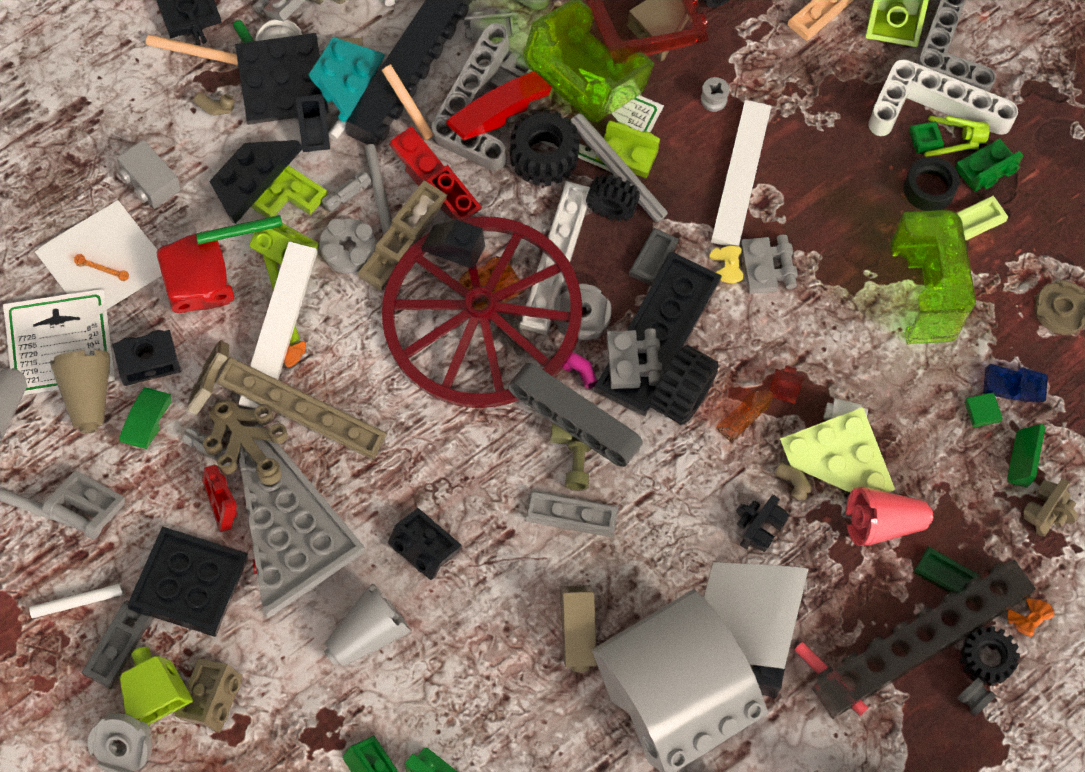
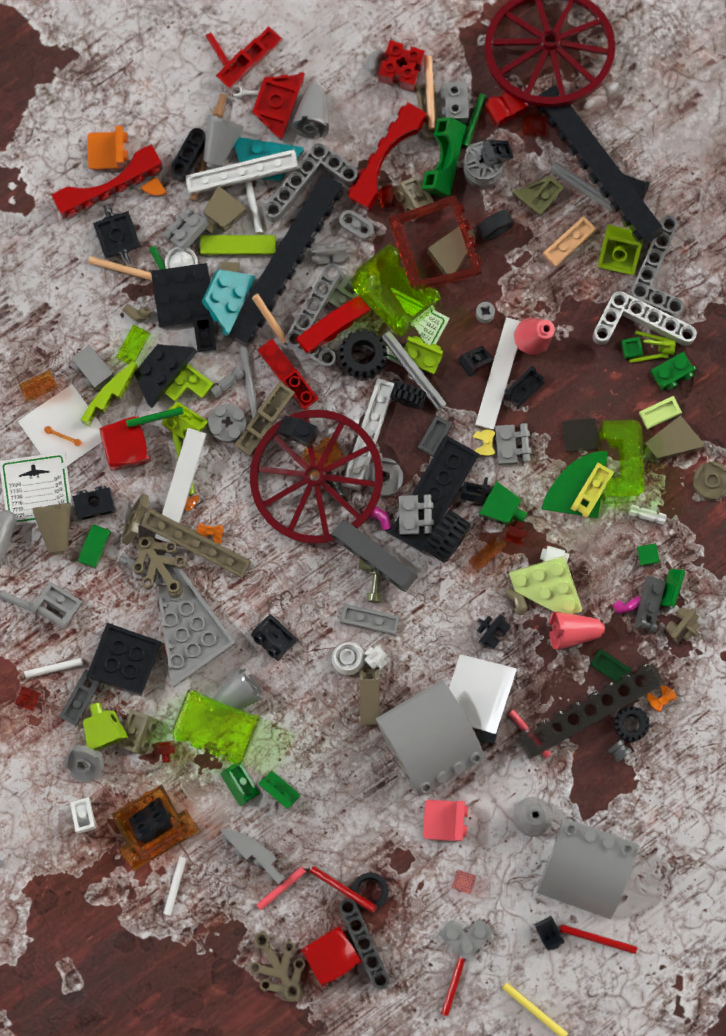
camera: 10 degrees right, 15 degrees up
red wing [202,465,237,532] -> none
black tyre [904,157,959,212] -> none
clear blue slope [983,364,1048,403] -> none
none -> clear red tile [15,686,41,712]
none -> clear orange hips [19,370,58,402]
none -> lime slope [80,362,138,427]
none -> clear neon green tile [116,324,151,365]
none -> clear red tile [155,740,176,763]
none -> clear neon green windscreen [170,689,263,765]
none -> orange piece [197,523,224,544]
none -> lime tile [200,235,276,255]
none -> white hat [332,642,365,675]
none -> white gear [364,646,387,670]
none -> black slope [458,345,494,377]
none -> black bracket [461,477,491,503]
none -> green torso [479,481,527,526]
none -> black hinge [504,366,545,409]
none -> coral cone [514,317,555,355]
none -> green sticker [542,451,608,518]
none -> clear smoke piece [562,418,599,452]
none -> light yellow plate [570,463,614,518]
none -> dark pink arm [613,596,641,614]
none -> white axle [629,505,667,525]
none -> dark grey plate [635,576,666,633]
none -> dark tan slope [643,415,705,461]

